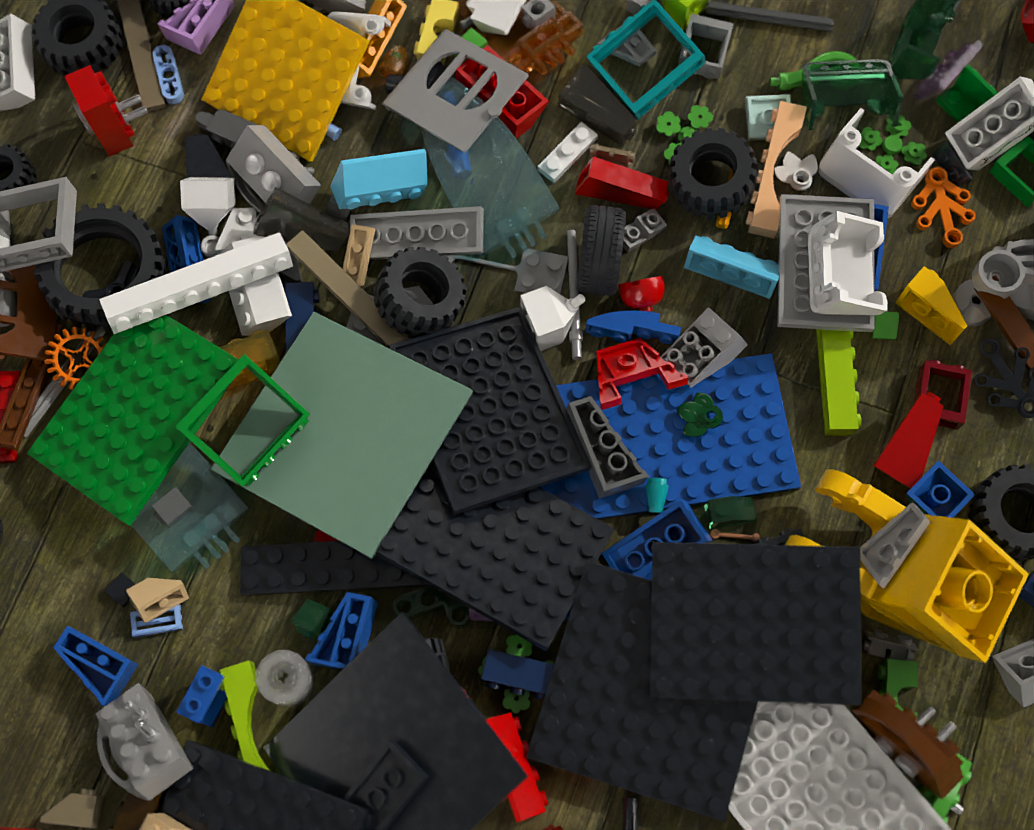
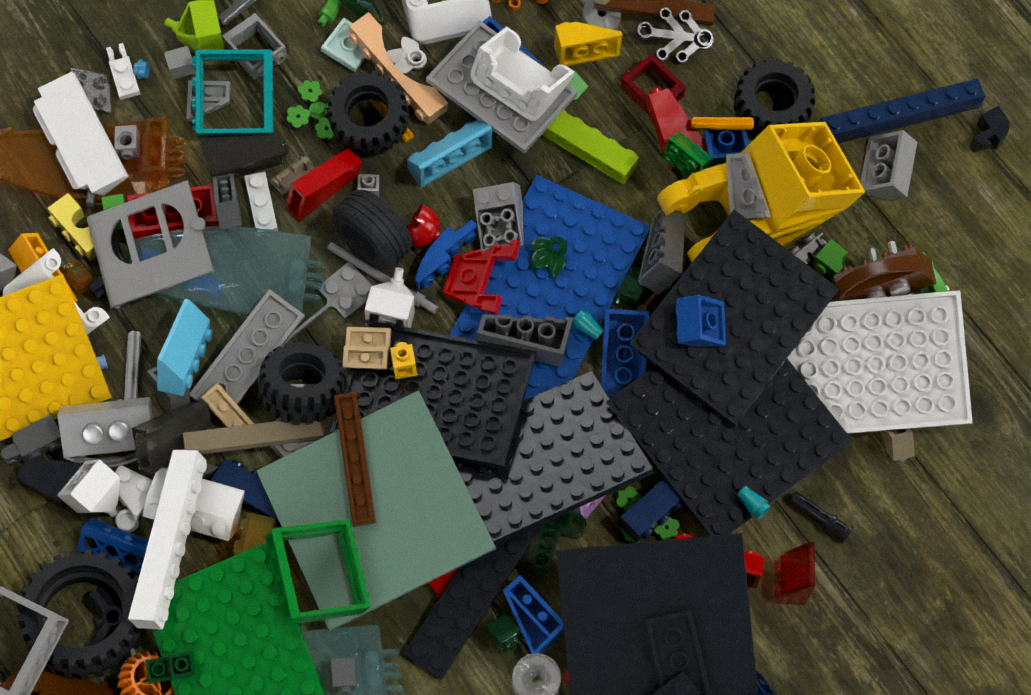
camera: 60 degrees left, 5 degrees down
none -> light grey axle [124,331,141,400]
none -> dark green slope [145,651,195,684]
none -> dark grey brick [212,173,242,230]
none -> reddish brown tile [334,392,376,527]
none -> tan slope [343,327,392,370]
none -> yellow brick [390,342,417,379]
none -> dark grey wedge [638,209,685,294]
none -> green slope [663,132,713,179]
none -> blue slope [676,294,726,346]
none -> light orange axle [691,117,754,130]
none -> teal cone [737,486,771,519]

